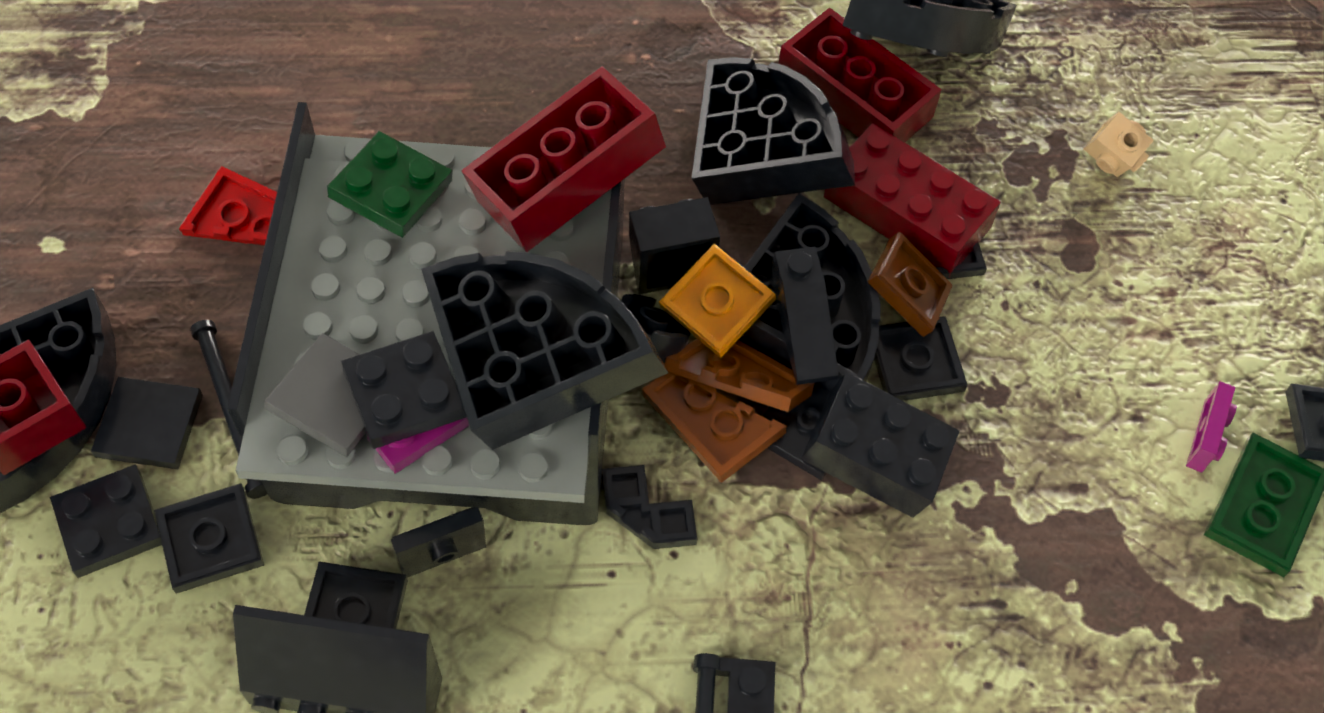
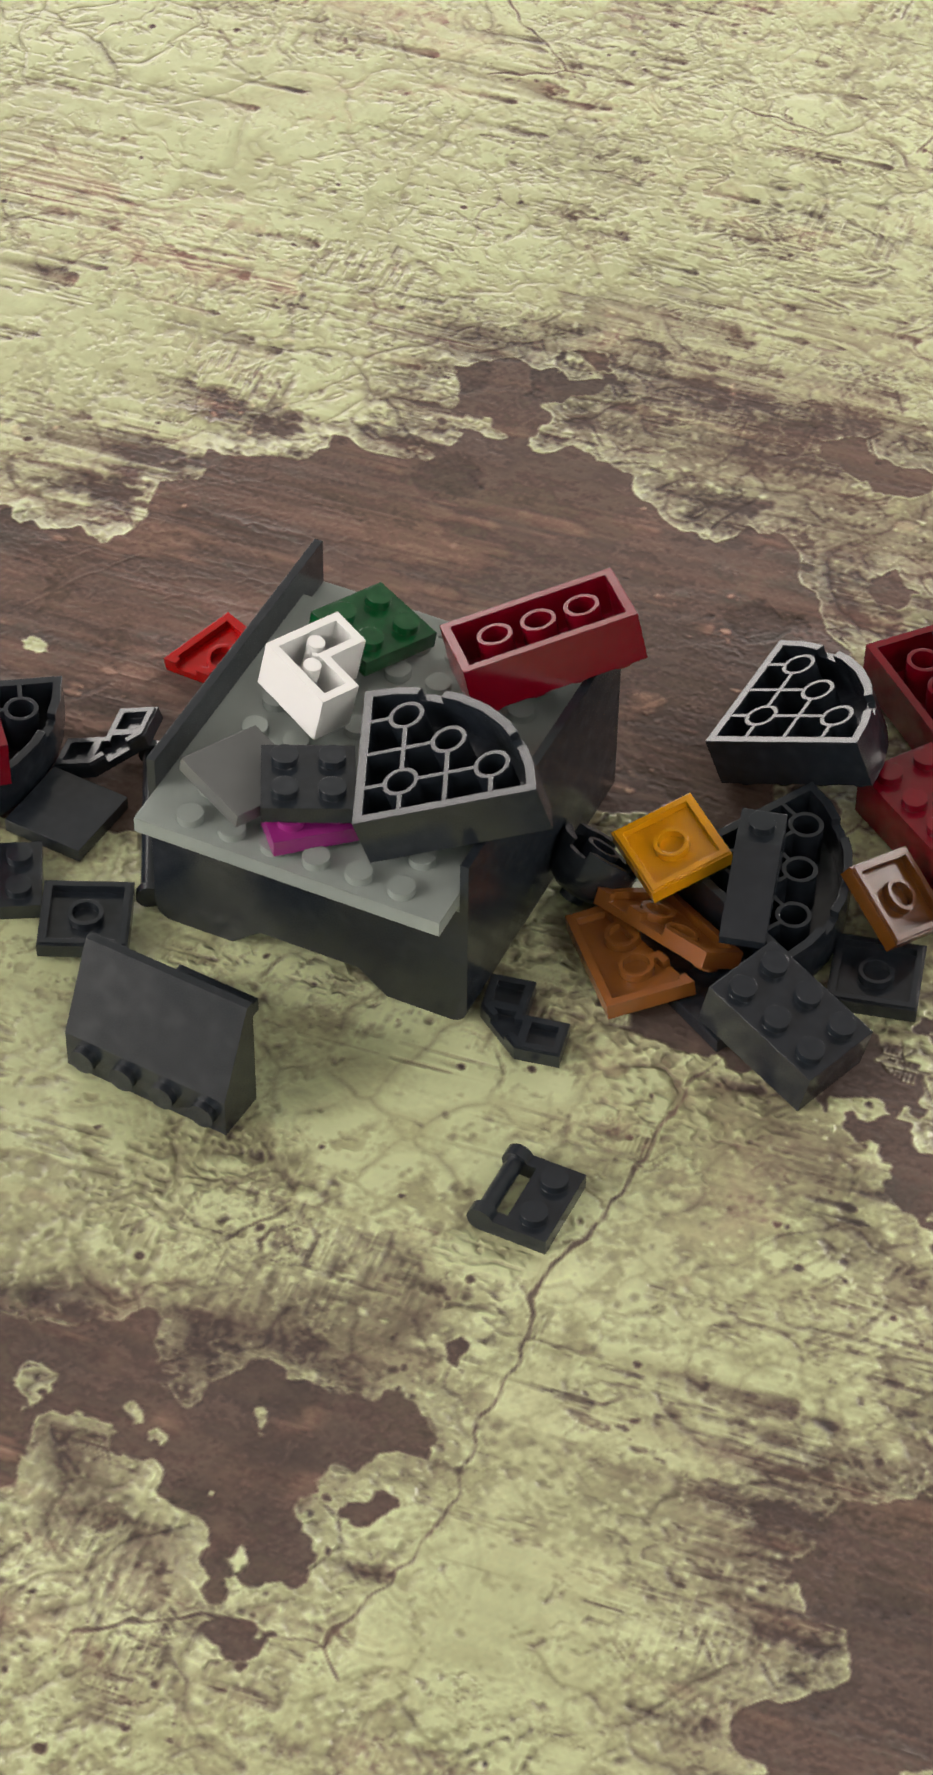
camera: 25 degrees right, 15 degrees down
black plate [391,506,486,578] -> none
black slope [629,197,720,295] -> none
none -> black tile [52,707,163,778]
none -> white brick [258,611,366,740]

